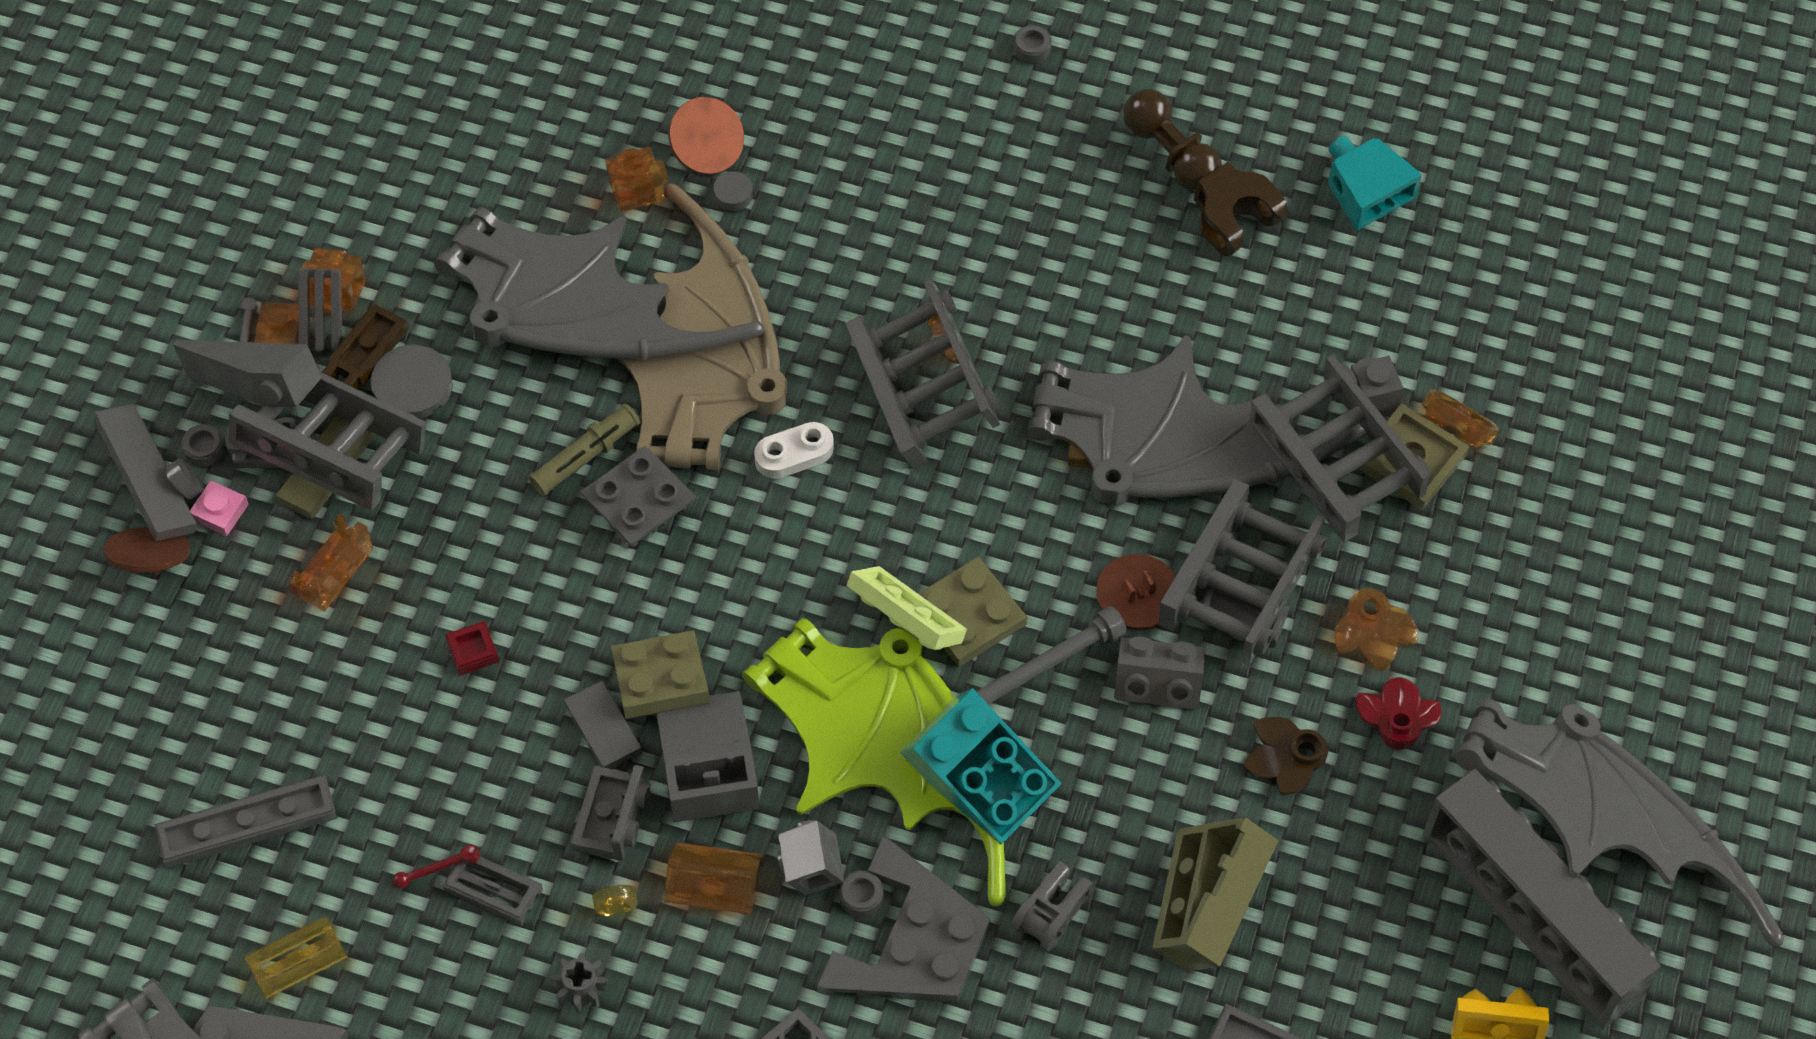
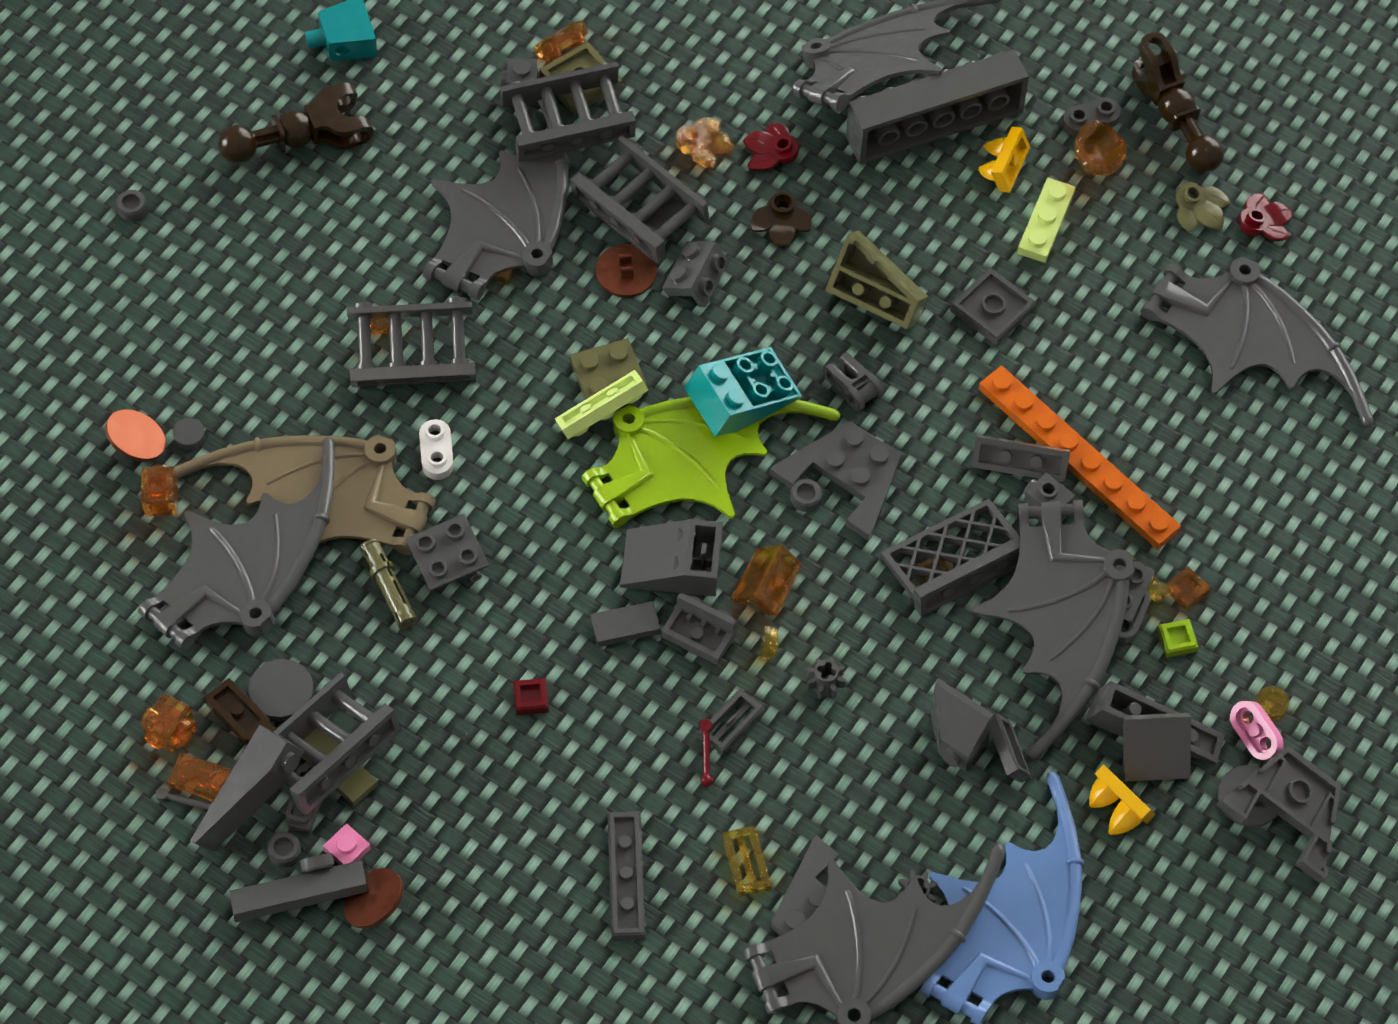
camera: 75 degrees left, 0 degrees up
clear orange hinge [289,514,373,612] -> none
dark grey tile [298,268,342,351] -> none
olive plate [611,630,710,719] -> none
brick [777,820,844,895] -> none
dark grey piece [976,606,1127,704] -> none

